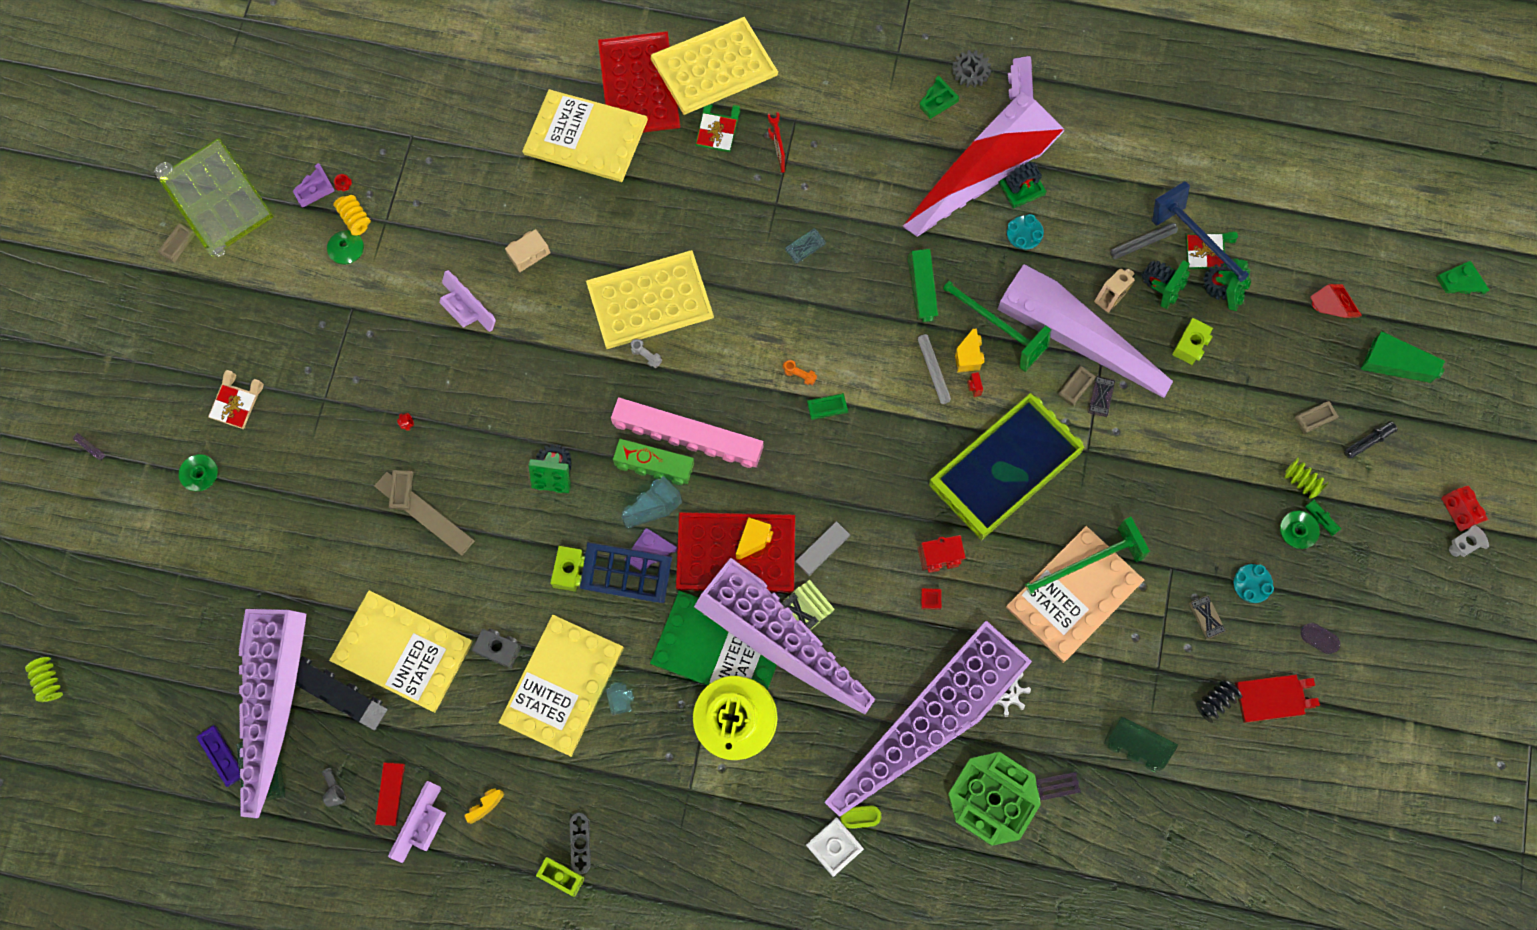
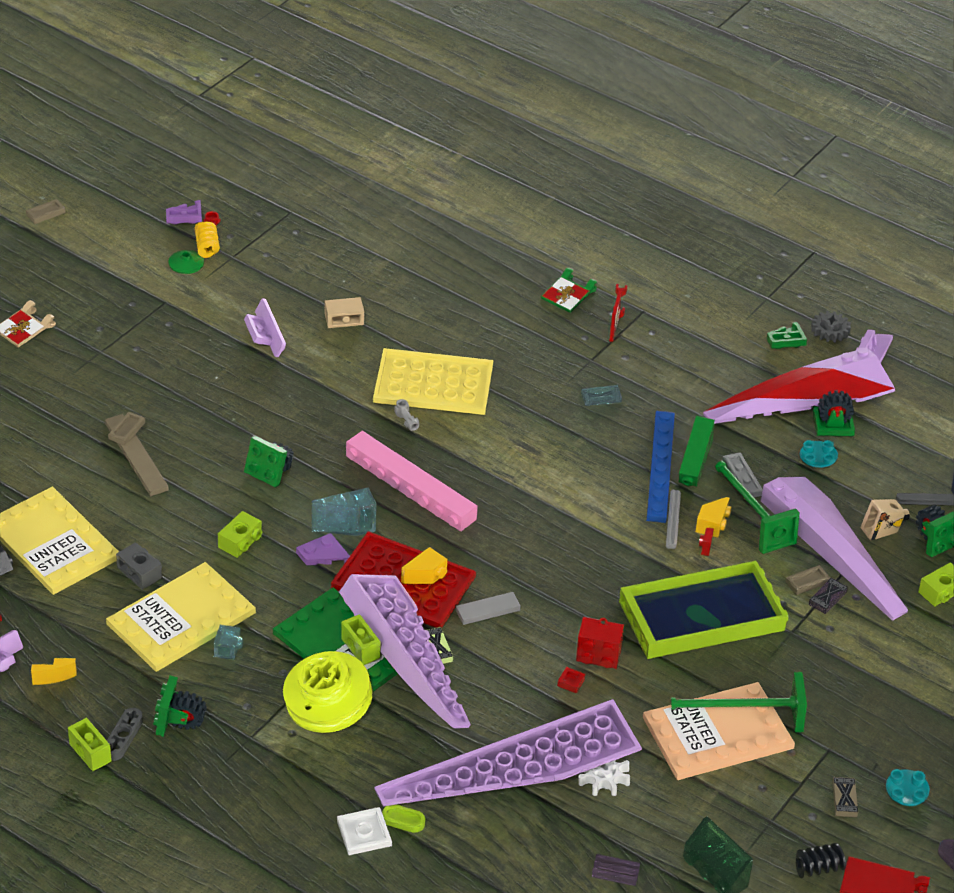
camera: 20 degrees right, 30 degrees down
clear door [154,138,274,257] -> none
red plate [397,413,414,431] -> none
light yellow plate [522,89,648,182] -> none
dark blue piece [580,542,672,603] -> none
red plate [598,31,680,133] -> none
bright green brick [613,439,694,485] -> none
light yellow plate [651,17,778,115] -> none
orange bar [783,360,818,386] -> none
yellowish green tile [794,580,835,622] -> none
green tile [807,393,848,420] -> none
bright green piece [948,752,1041,846] -> none
none -> plate [153,675,207,737]
none -> lime brick [341,614,380,665]
none -> blue plate [646,411,675,523]
none -> light grey tile [722,452,763,499]

